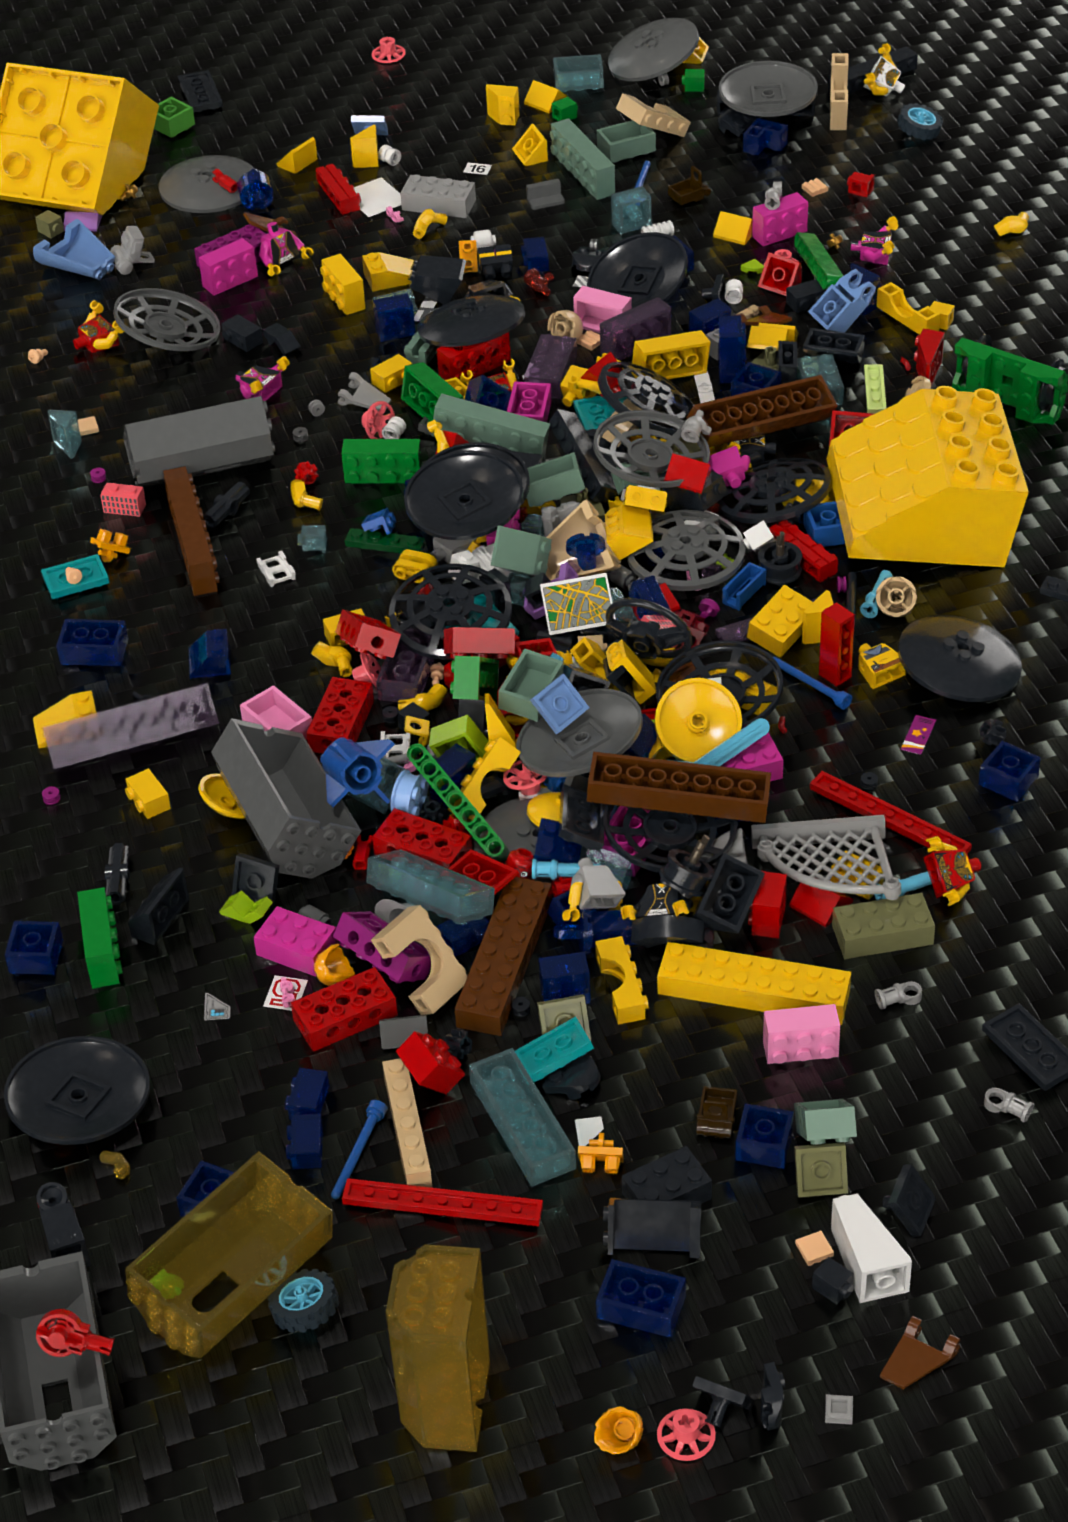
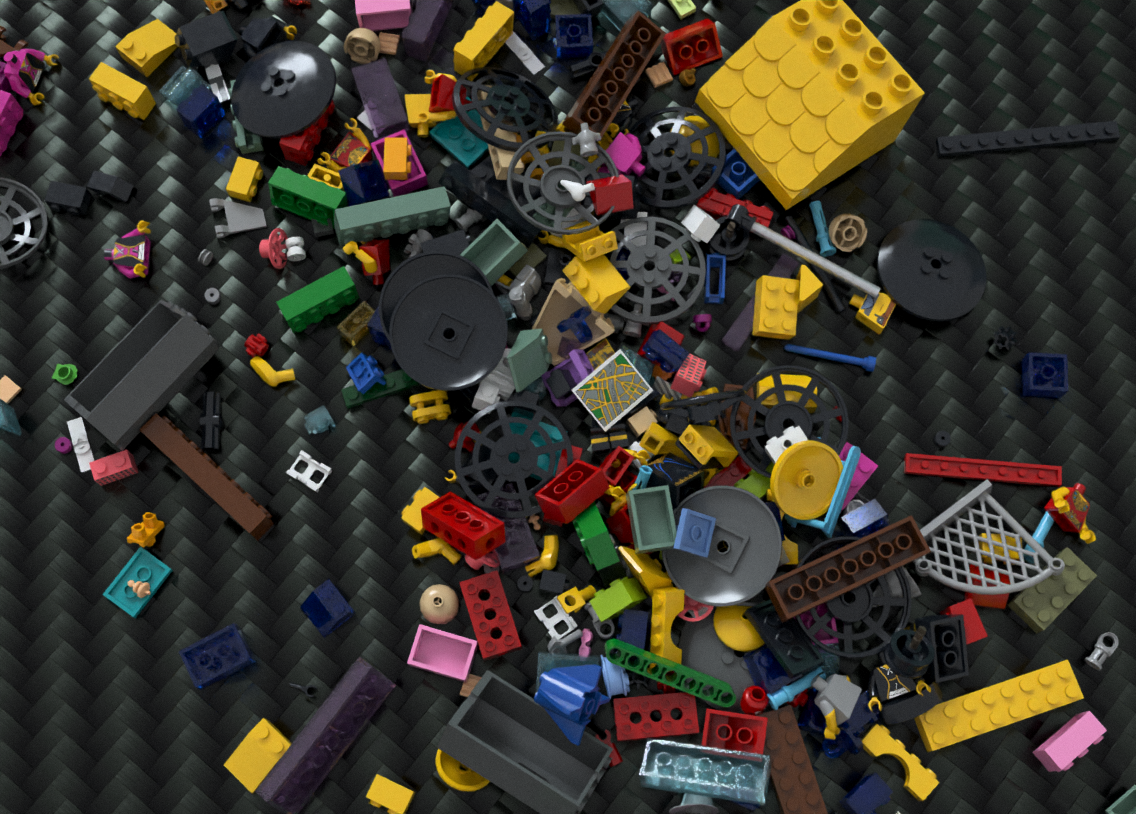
camera: 35 degrees left, 30 degrees up
dark red piece [675,609,710,648] -> none
red brick [819,602,855,687] -> none
magenta sticker [900,715,936,755] -> none
none -> white piece [67,417,94,472]
none -> clear yellow brick [337,301,380,346]
none -> light orange brick [383,138,412,180]
none -> tan cylinder [420,584,459,624]
none -> white animal [560,180,595,201]
none -> light nougat piece [646,62,673,88]
none -> flat silver piece [724,204,881,298]

